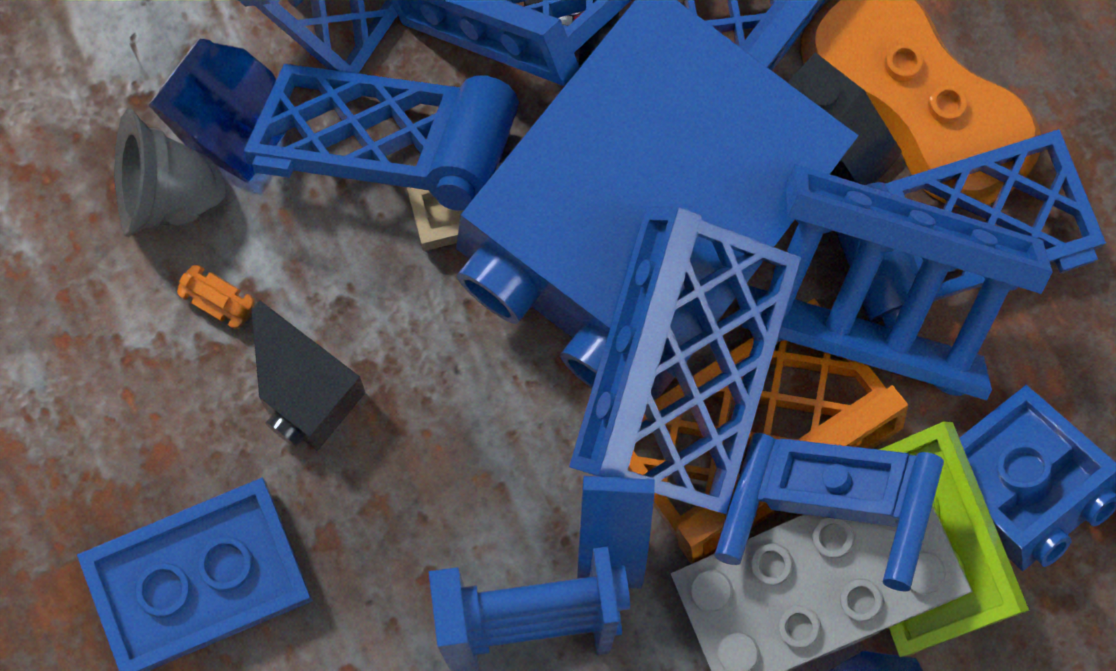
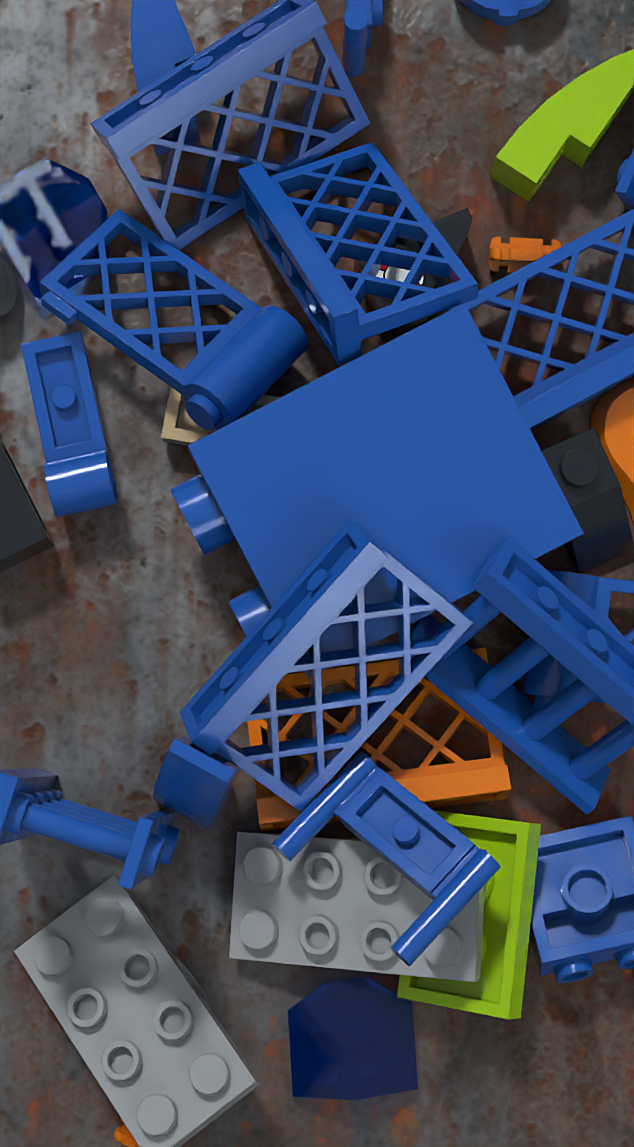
camera: 25 degrees right, 10 degrees up
none -> blue plate [21,331,118,518]

